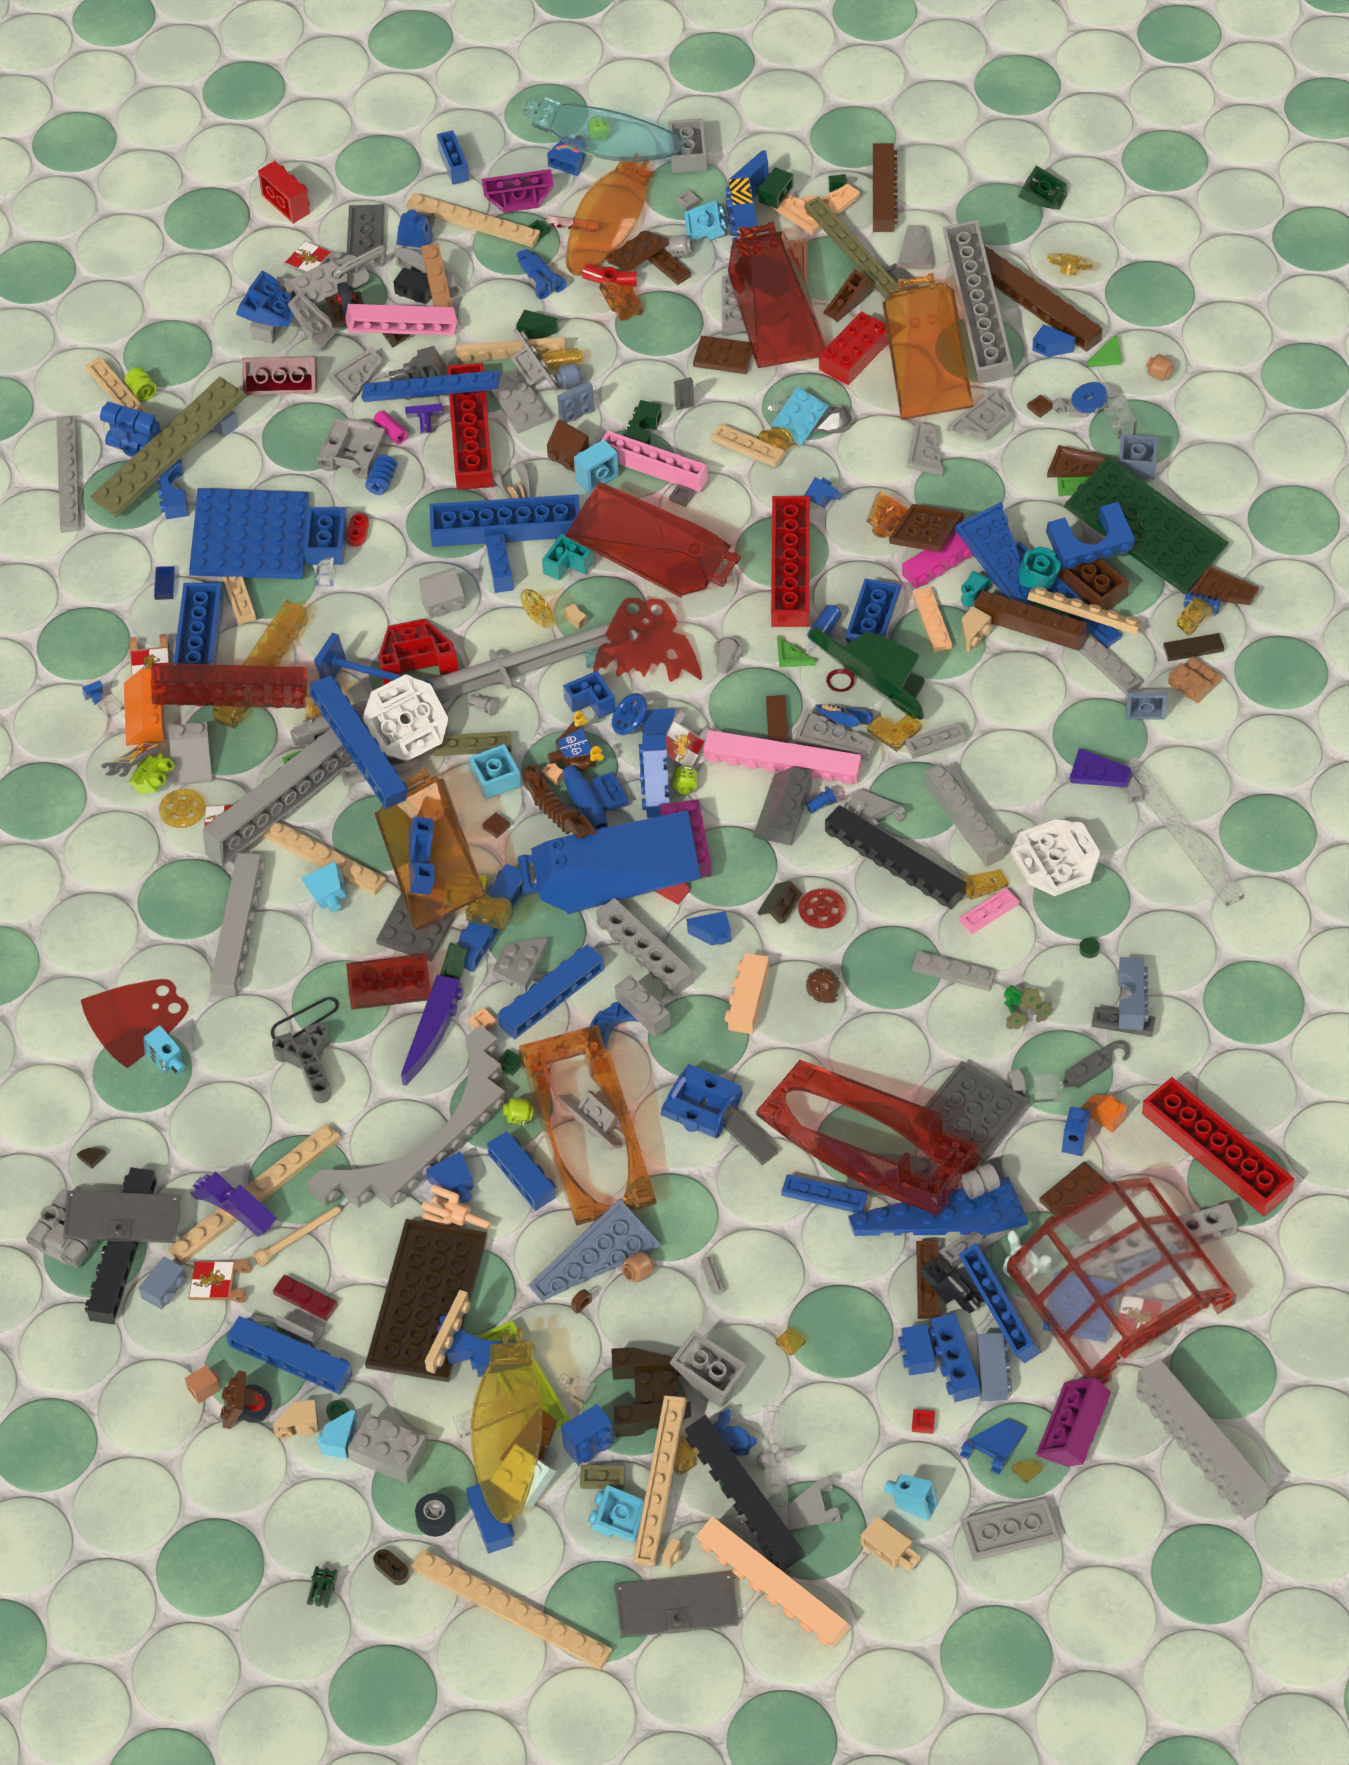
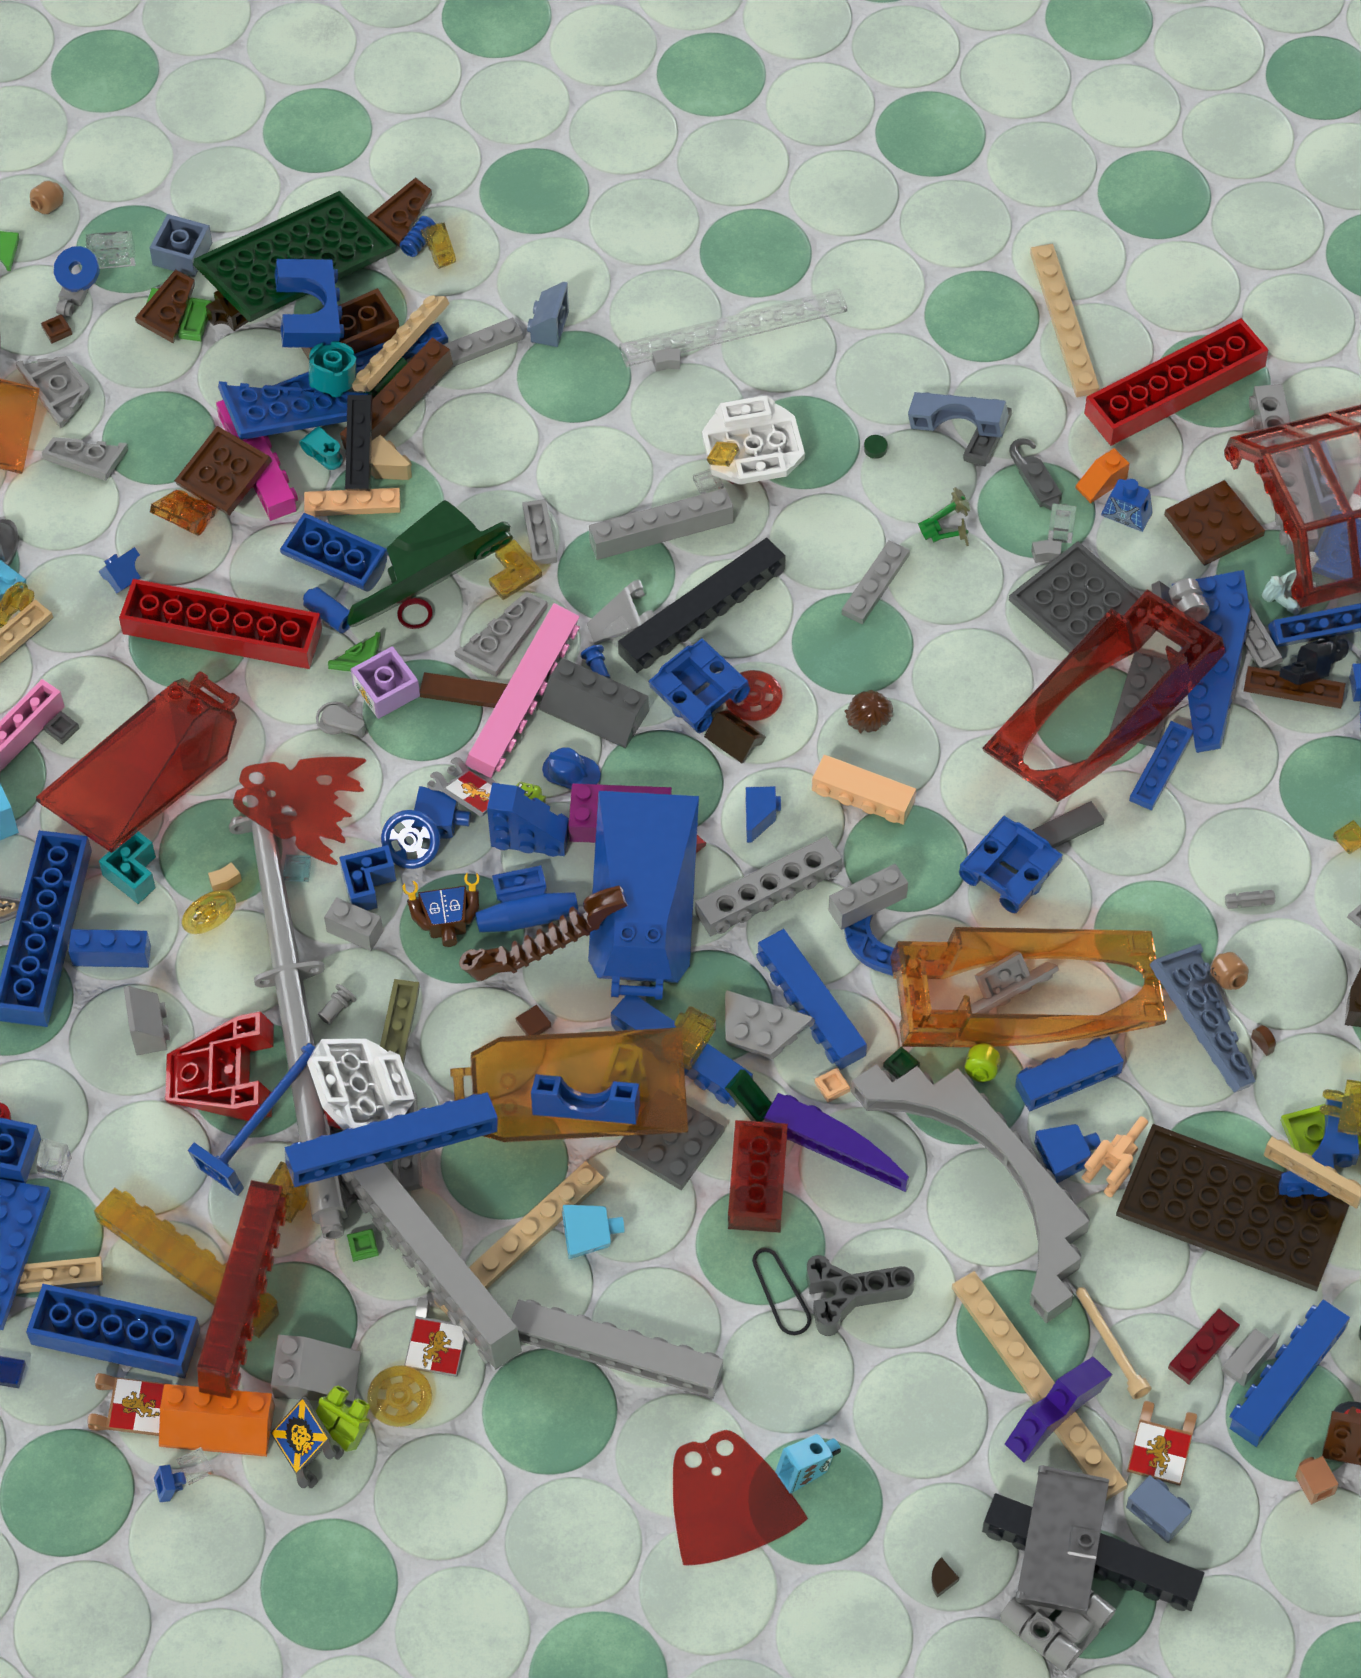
camera: 80 degrees left, 5 degrees up
medium azure brick [468,744,521,800] -> none
light nougat piece [541,763,564,786] -> none
blue animal [815,704,873,727] -> none
bright pink tile [960,887,1019,934] -> none
clear yellow slope [964,870,1009,900] -> none
dark purple wing [1069,748,1132,788] -> none
dark brown tile [1163,633,1224,662] -> none
medium nougat plate [1168,656,1223,703] -> none
none -> light grey brick [324,897,383,951]
none -> black plate [345,395,373,491]
none -> lavender brick [351,646,420,719]
none -> blue piece [542,747,601,789]
none -> blue piece [648,638,750,733]
none -> clear yellow tile [707,441,739,467]
none -> tan plate [1030,244,1099,397]

